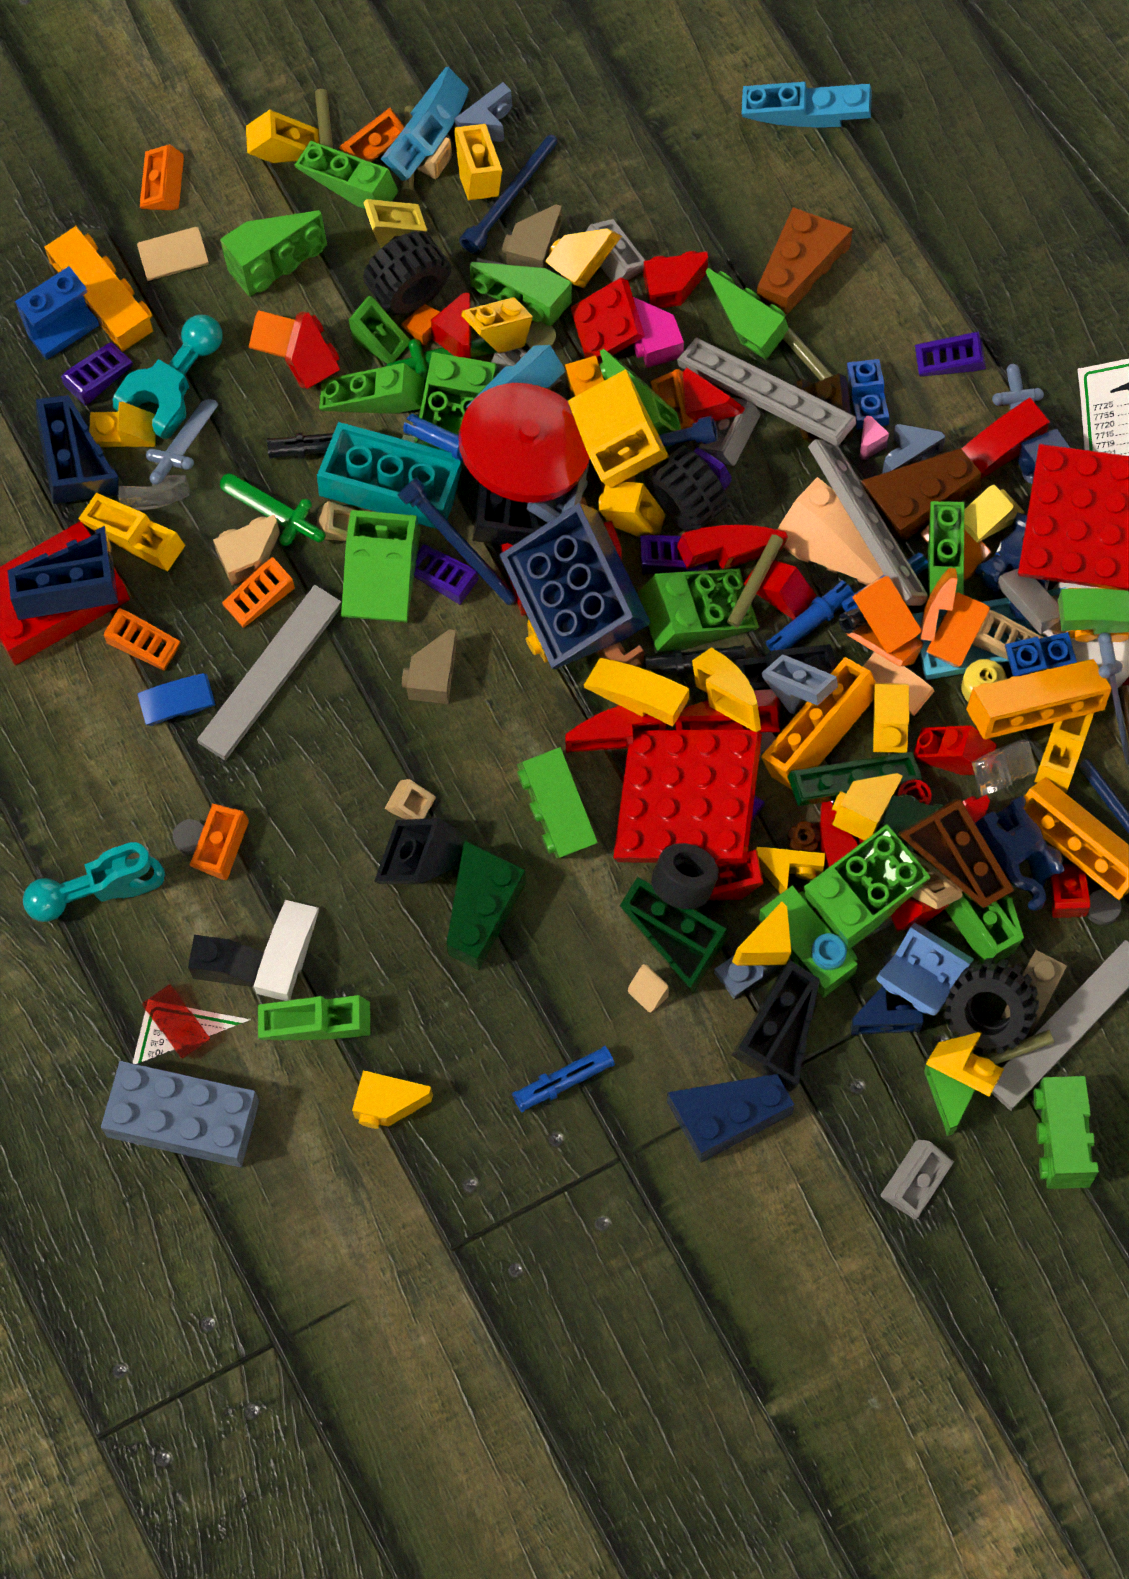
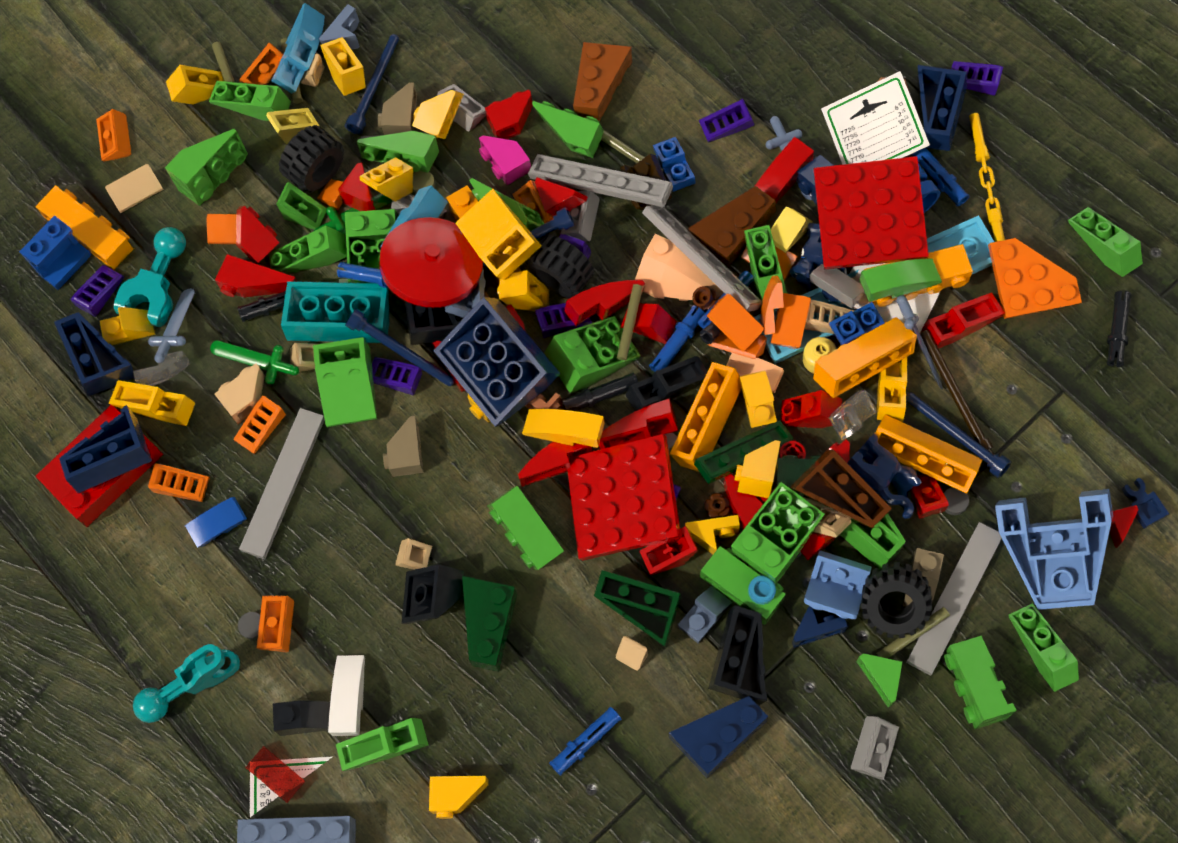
camera: 10 degrees left, 0 degrees up
red plate [570,277,645,363] -> none
black tyre [651,843,719,910] -> none
yellow slope [692,647,761,732] -> none
yellow slope [732,902,791,966] -> none
sand blue slope [762,654,838,714] -> none
bright pink slope [859,416,889,460] -> none
sand blue slope [882,424,945,474] -> none
yellow slope [926,1032,1004,1097] -> none
none -> red slope [215,254,298,298]
none -> reddish brown plate [692,286,717,311]

